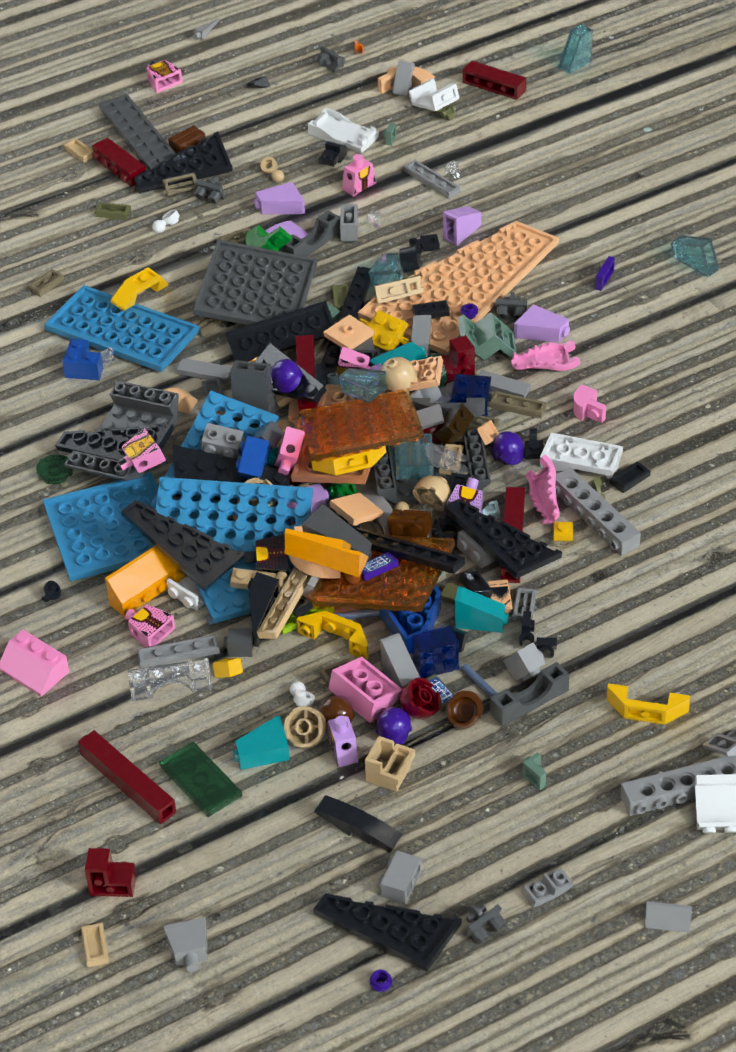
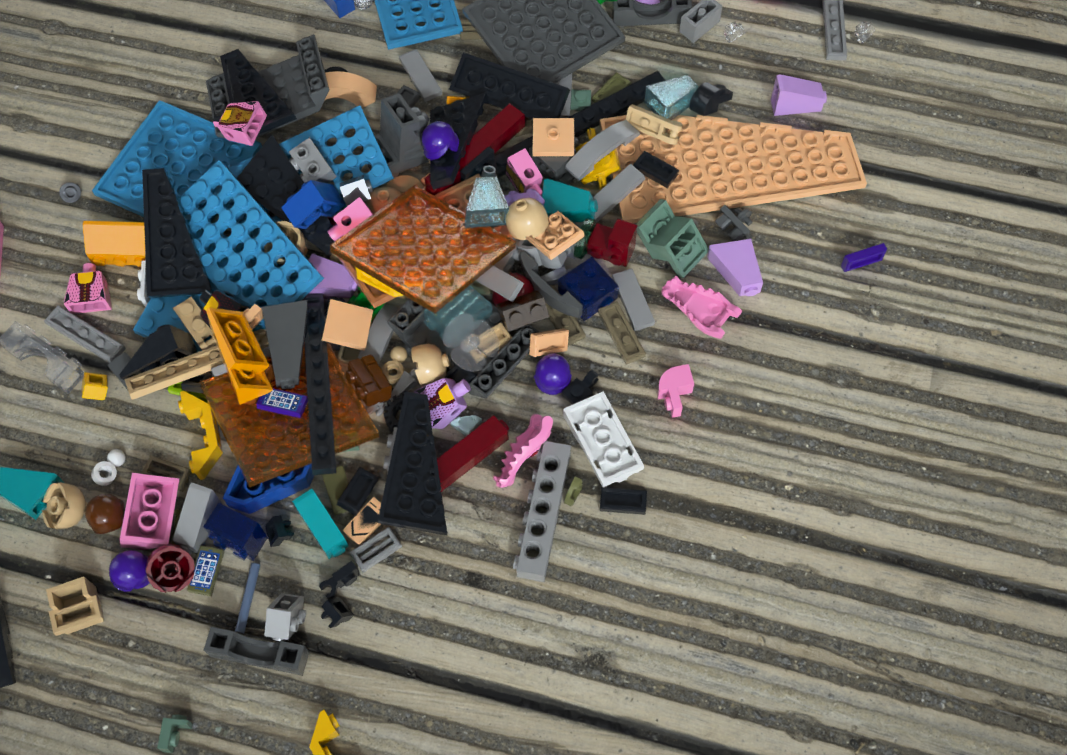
camera: 45 degrees right, 20 degrees up
clear green tile [36,454,74,484] -> none
lavender torso [328,716,358,767] -> none
black plate [409,234,440,252] -> none
reddish brown helmet [446,690,483,729] -> none
dark purple plate [461,303,478,319] -> none
yellow plate [554,522,573,541] -> none
clear light blue slope [670,235,720,277] -> none
none -> light grey slope [565,120,640,181]

